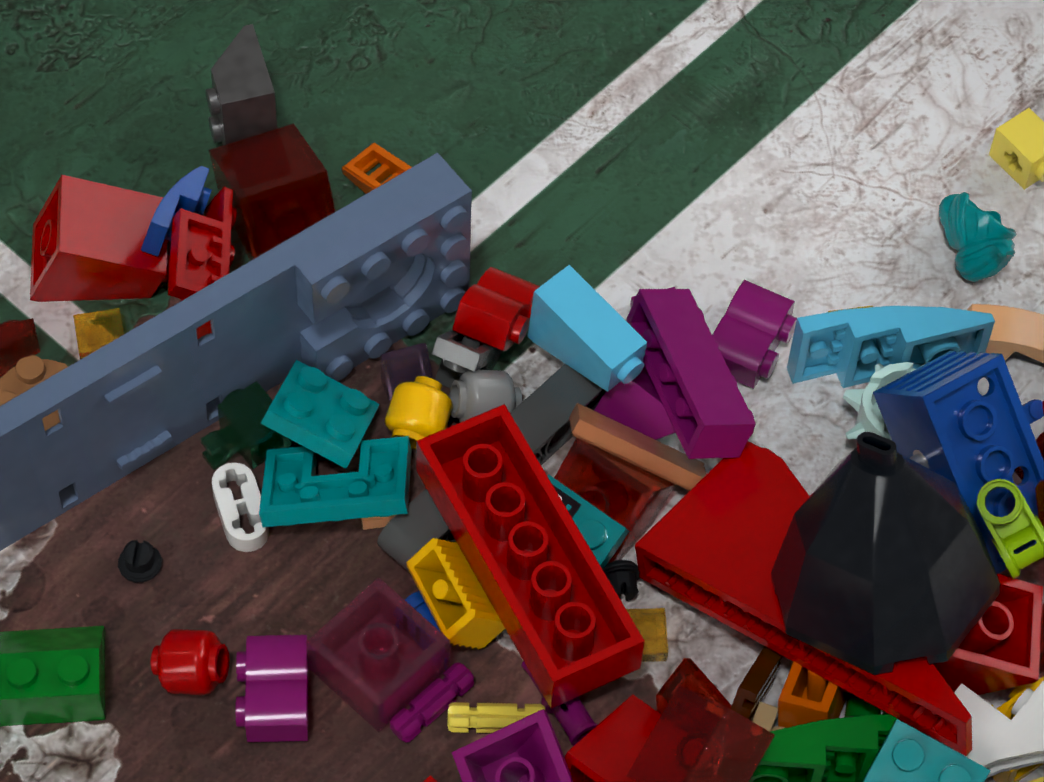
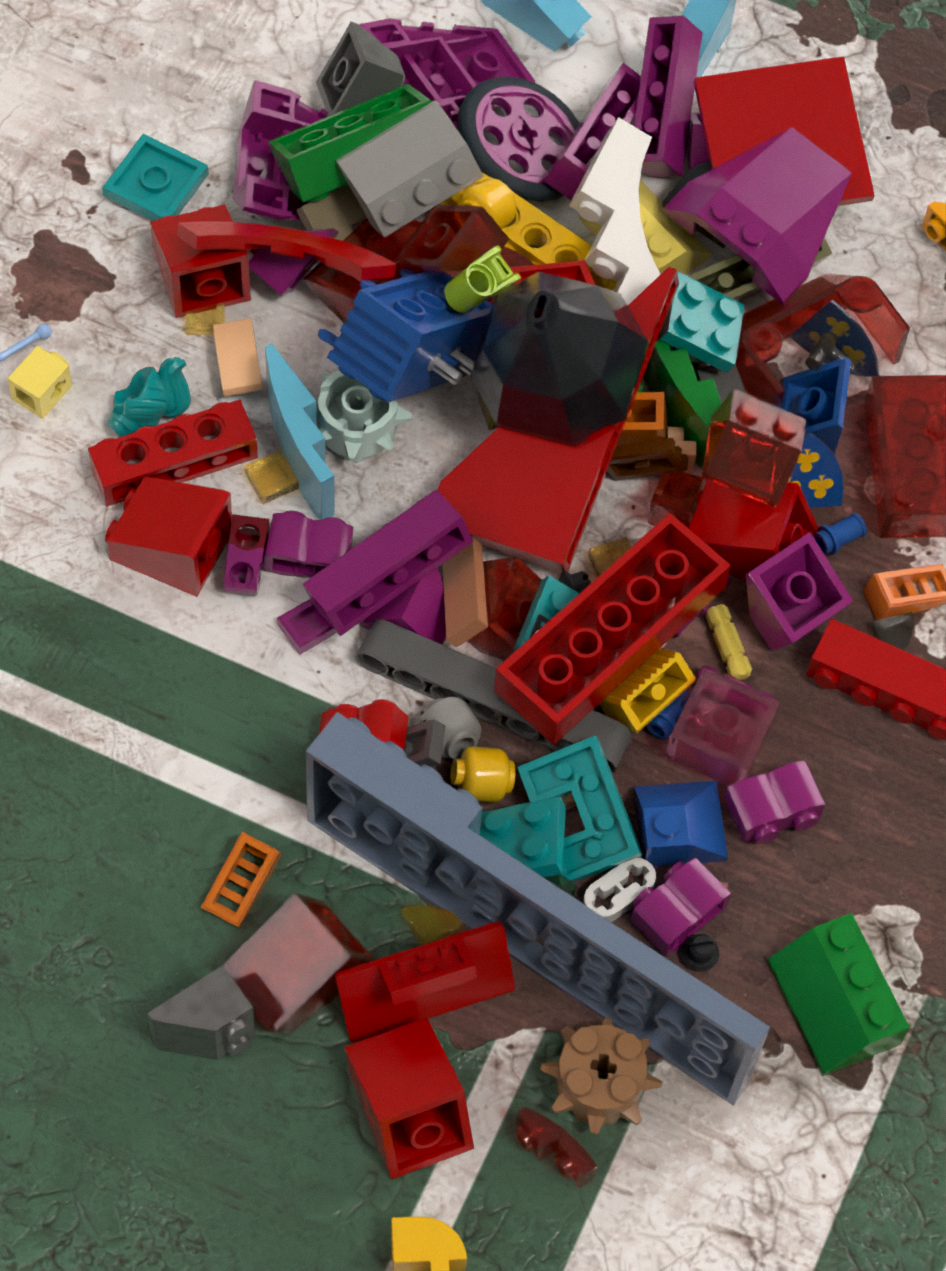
camera: 110 degrees left, 5 degrees up
clear yellow tile [73,308,124,360] -> none
blue slope [141,166,212,256] -> none
red head [151,629,229,695] -> none
medium azure slope [527,265,647,392] -> none
none -> red brick [88,399,258,507]
none -> red slope [105,476,232,597]
none -> leg [224,514,270,596]
none -> magenta brick [631,858,731,957]
none -> blue slope [633,780,728,867]

